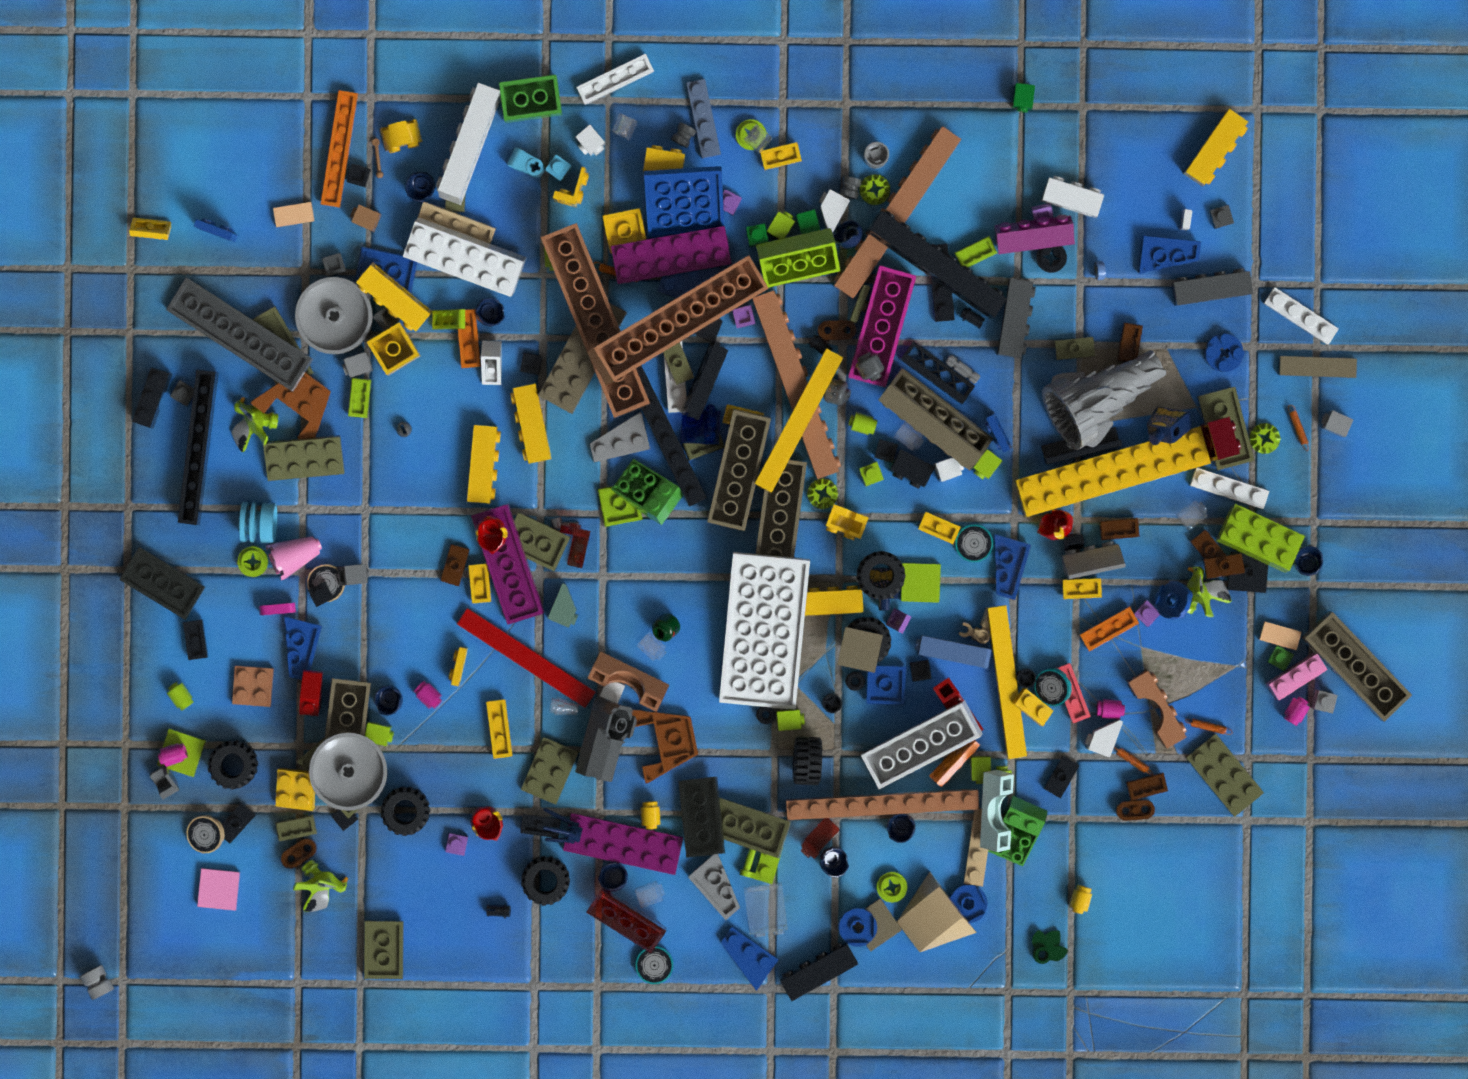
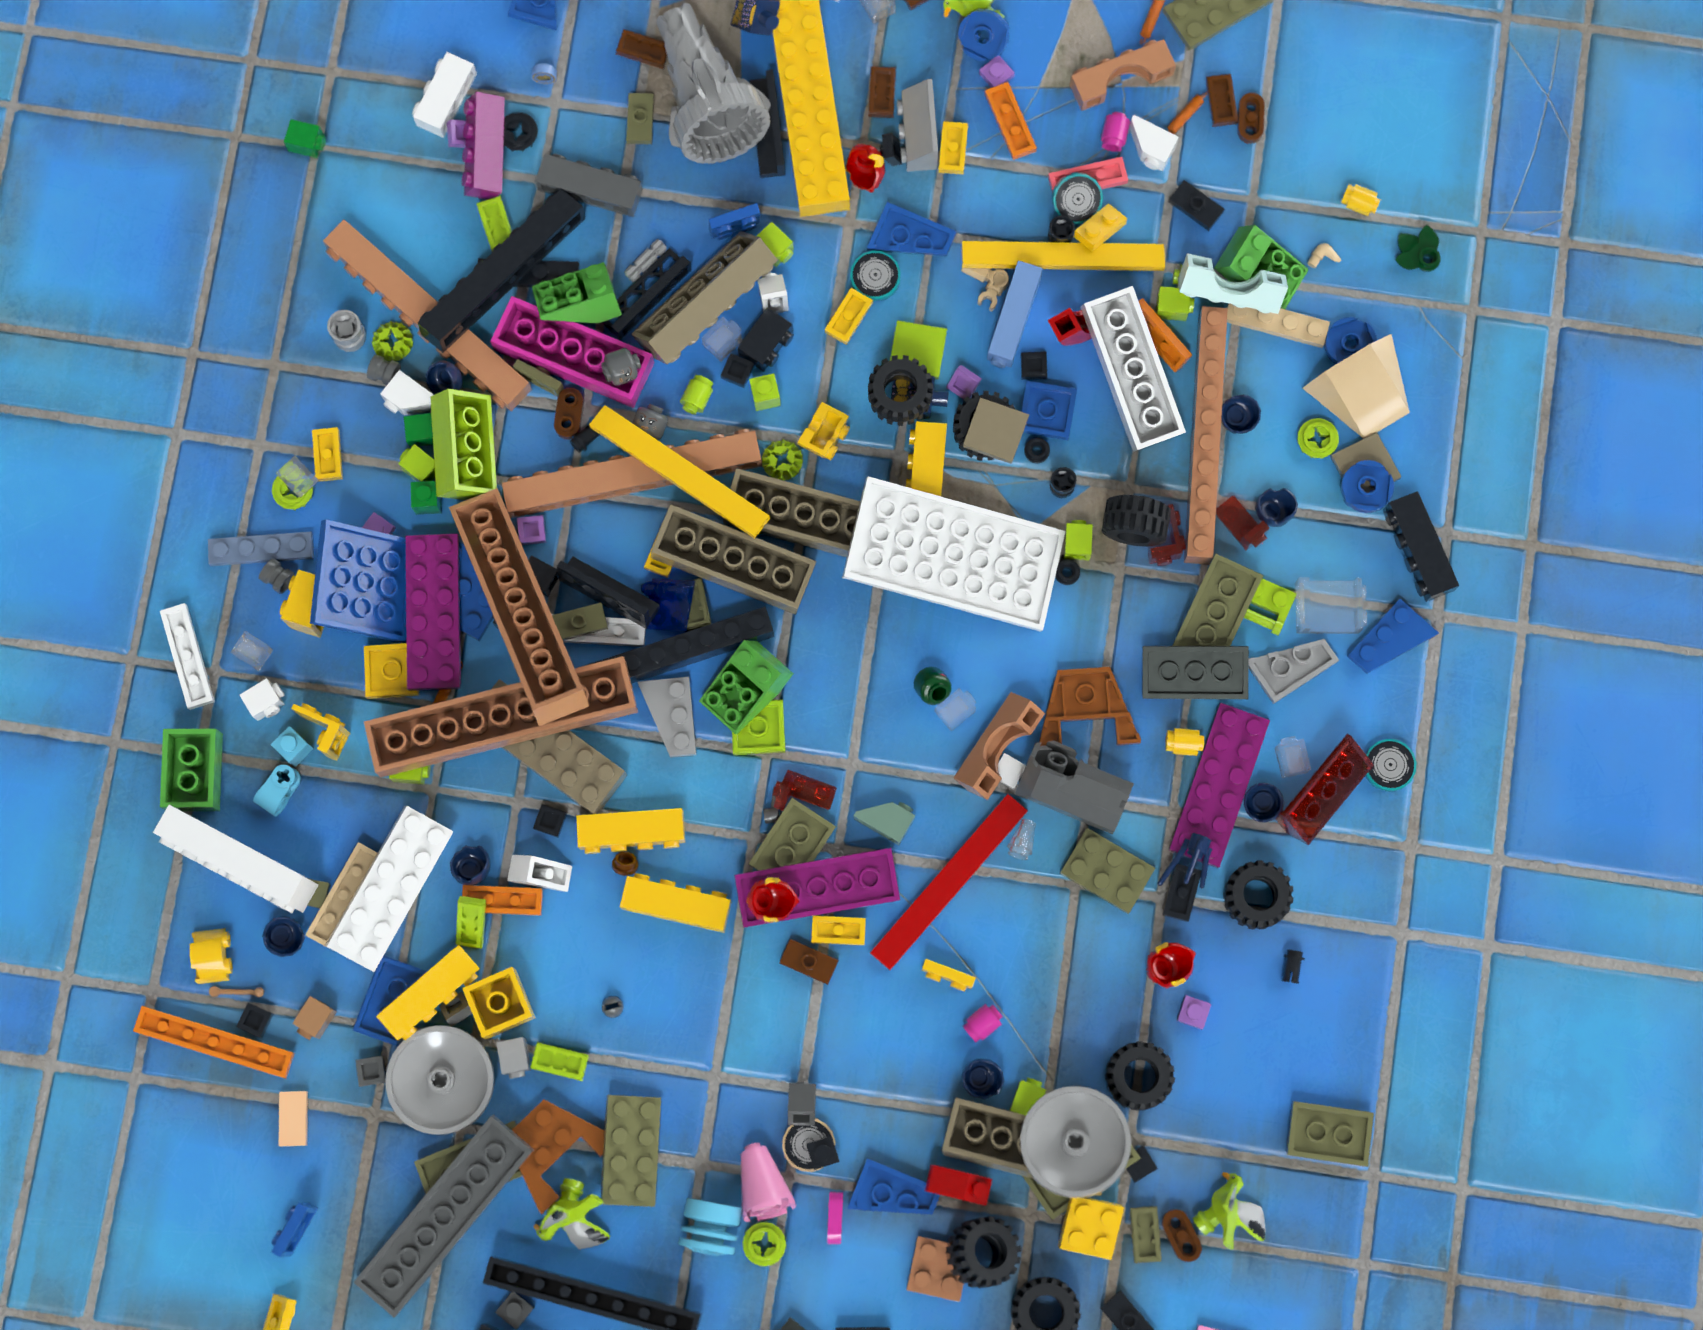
camera: 85 degrees left, 10 degrees down
yellow plate [486,699,513,759] -> none
black pin [960,307,985,329] -> none
none -> bright green slope [532,262,622,323]
none -> reddish brown plate [612,852,638,876]
none -> black tyre [946,1216,1021,1288]
none -> clear red bracket [1148,504,1186,566]
none -> tan animal [1307,243,1341,268]

